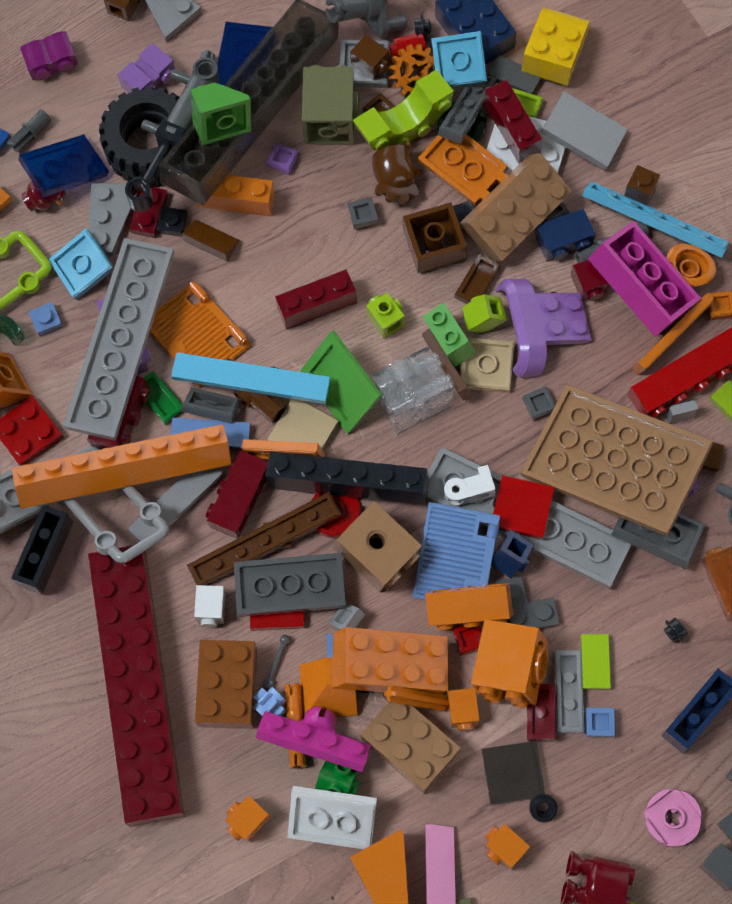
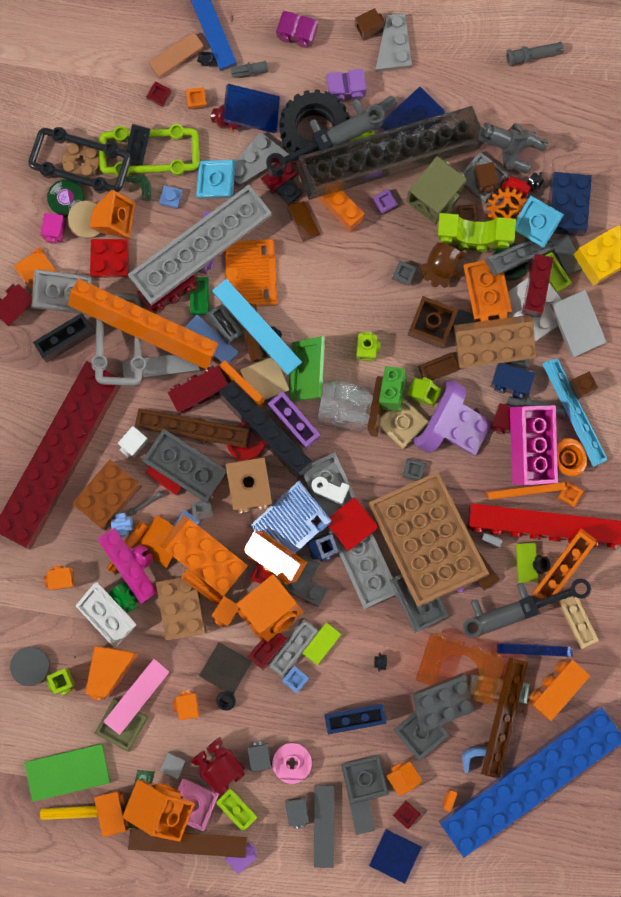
camera: 35 degrees right, 10 degrees up
bright green slope [190,83,251,145] -> none
dark red brick [275,269,357,330] -> none
none -> dark grey brick [248,740,271,772]
none -> medium lavender brick [268,391,320,450]

